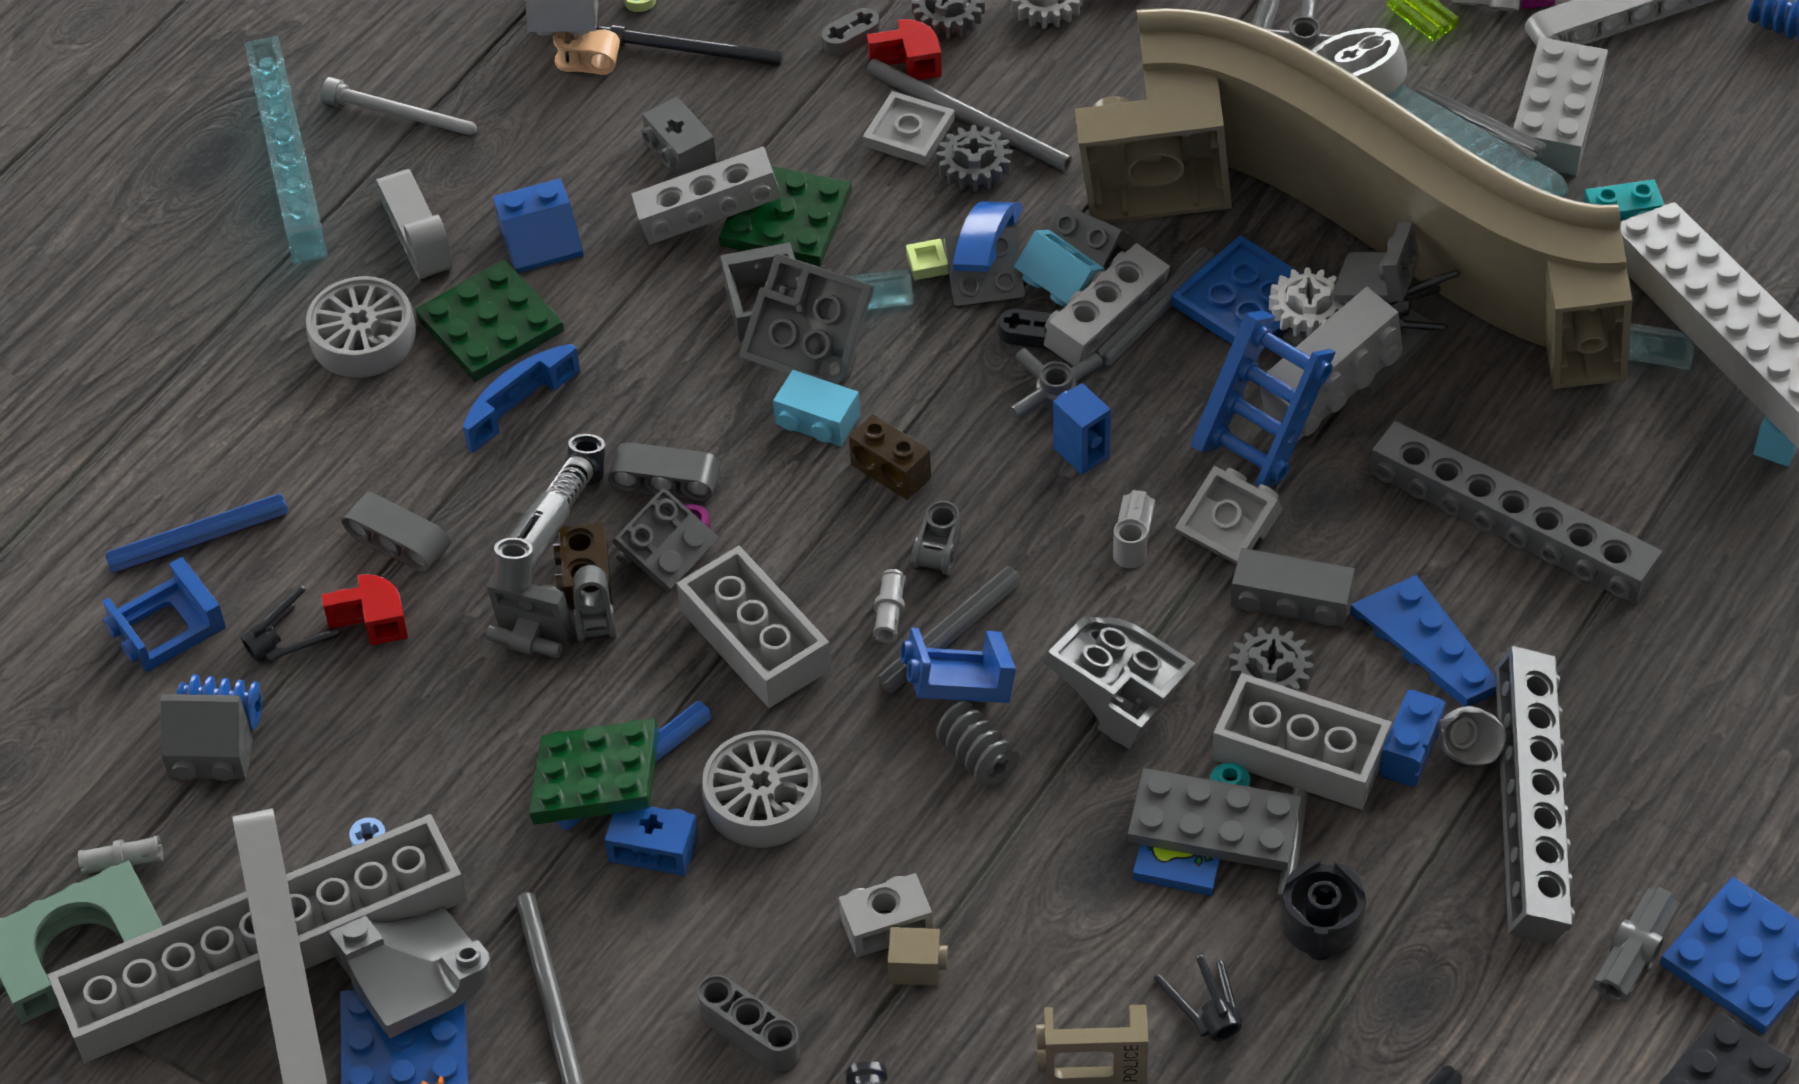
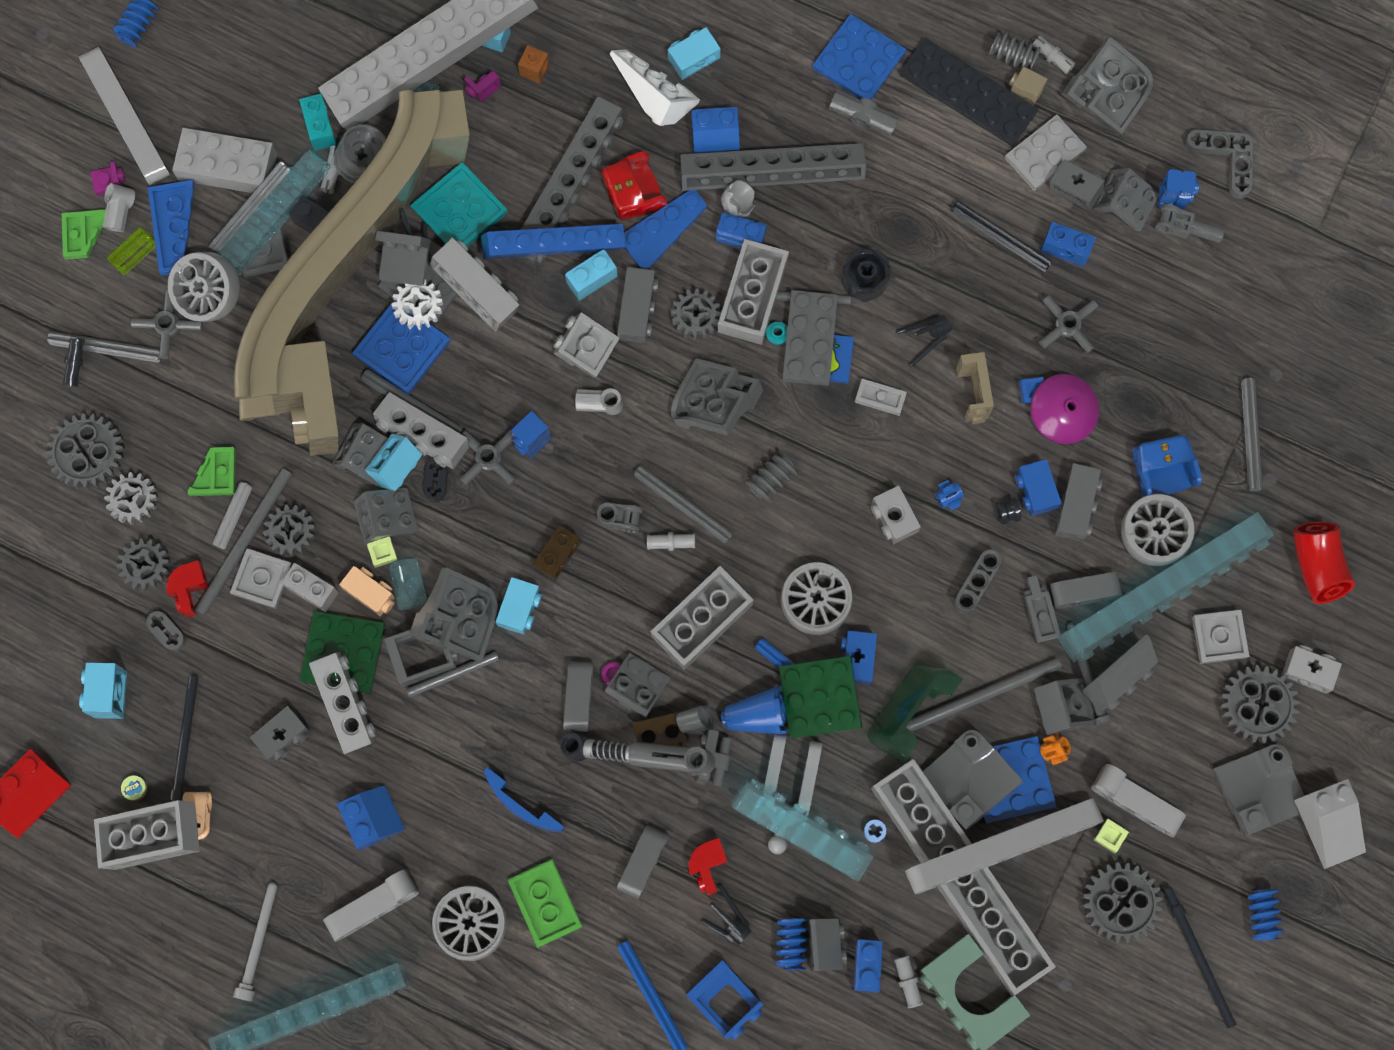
camera: 100 degrees left, 25 degrees up
dark green plate [415,259,565,382] -> none
dark tan brick [888,927,948,986] -> none
blue panel [901,628,1016,703] -> none
blue slope [953,201,1023,272] -> none
blue fence [1190,310,1336,487] -> none
none -> blue wing [147,180,195,276]
none -> bright green wing [188,447,236,496]
none -> light grey axle [213,482,252,549]
none -> light grey brick [281,563,339,613]
none -> light nougat brick [339,566,395,617]
none -> dark grey bar [406,652,499,697]
none -> teal plate [410,162,508,247]
none -> magenta bracket [464,71,501,103]
none -> blue brick [481,224,625,259]
none -> bright green tile [508,859,582,948]
none -> dark orange brick [518,45,550,84]
none -> medium azure brick [565,249,618,301]
none -> red piece [601,151,667,221]
none -> white wedge [610,50,700,126]
none -> medium azure brick [668,28,721,80]
none -> blue slope [691,107,740,154]
none -> blue cone [721,686,789,735]
none -> clear light blue brick [730,779,874,882]
none -> light grey piece [760,734,822,854]
none -> blue brick [853,940,883,993]
none -> light grey plate [855,379,907,416]
none -> clear green windscreen [868,664,963,766]
none -> blue gear [935,480,964,511]

